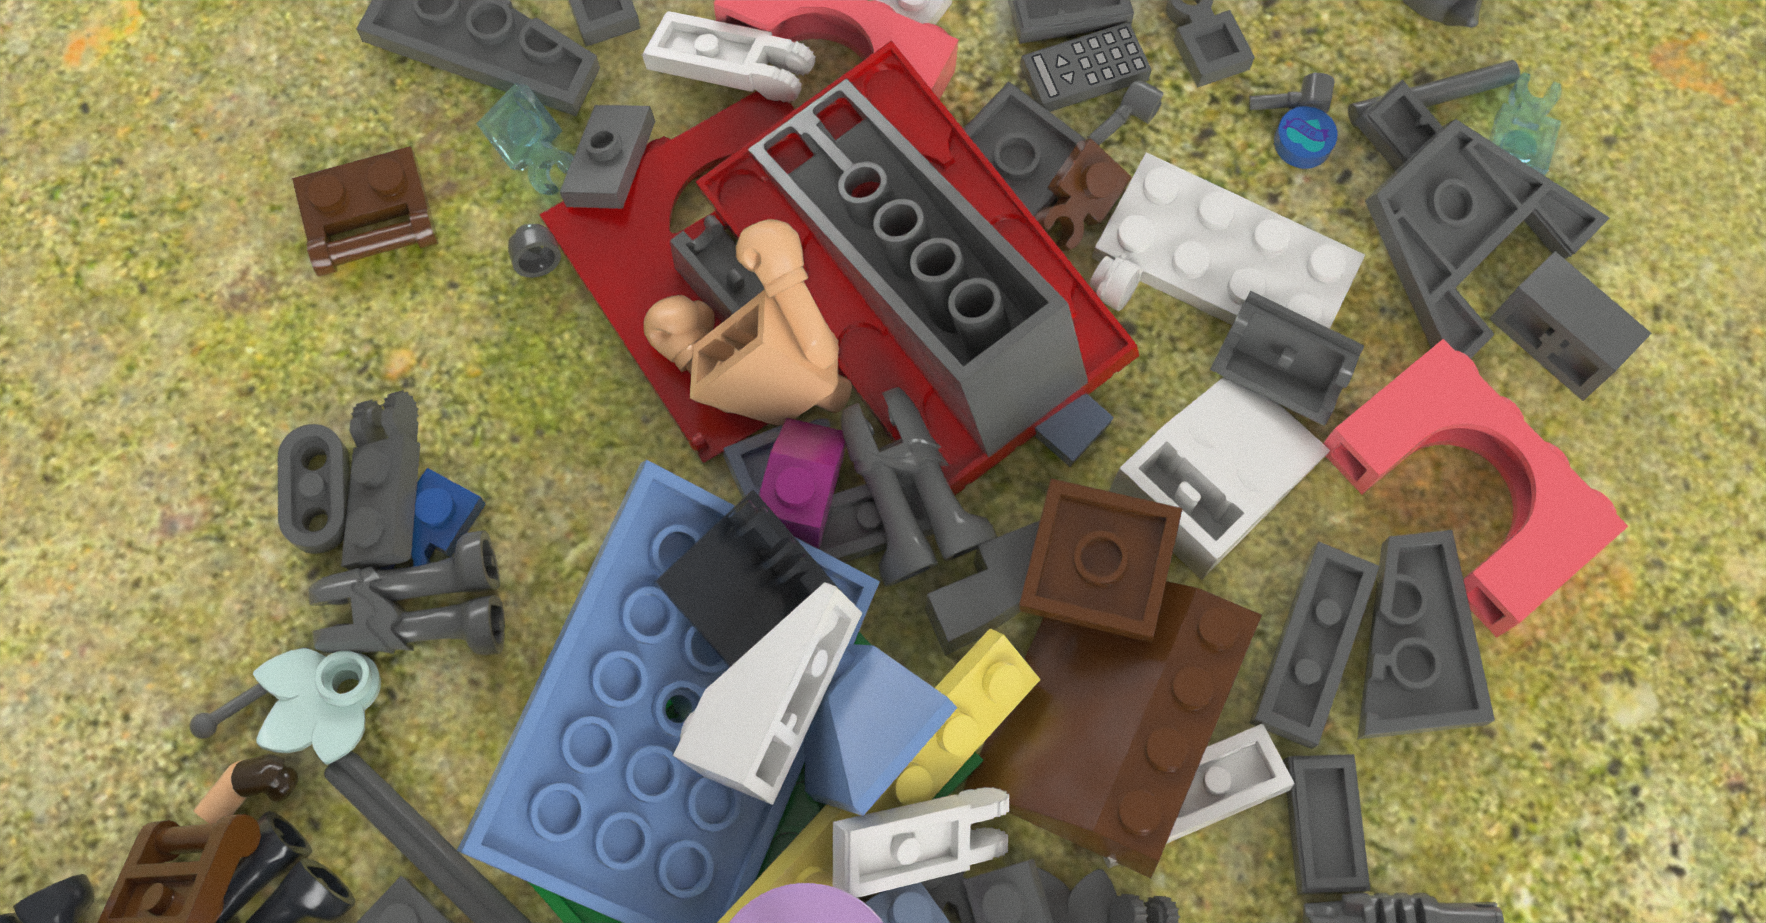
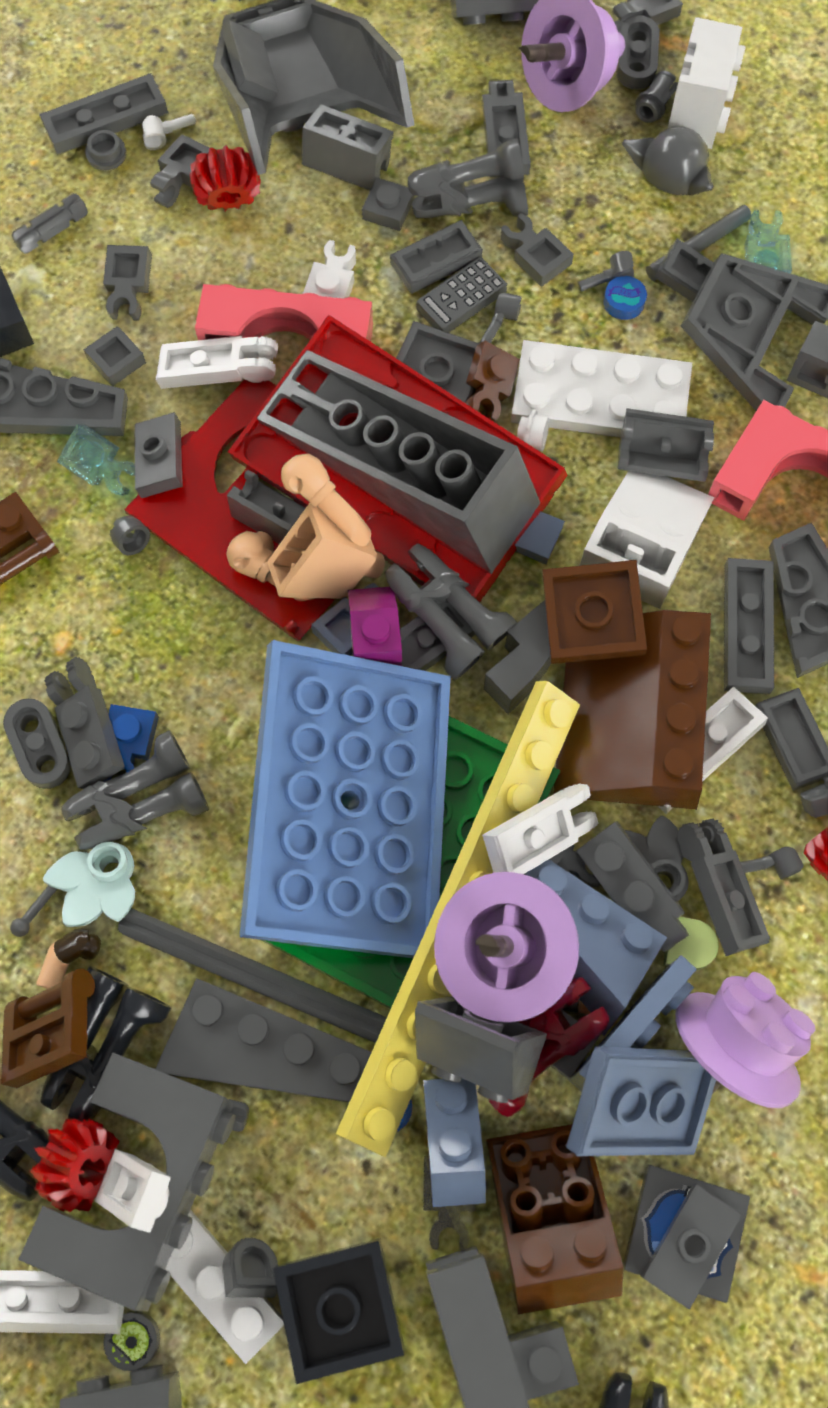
camera: 15 degrees left, 0 degrees up
black hinge [654,490,842,667] -> none
white slope [673,582,862,805] -> none
medium blue slope [805,644,957,816] -> none

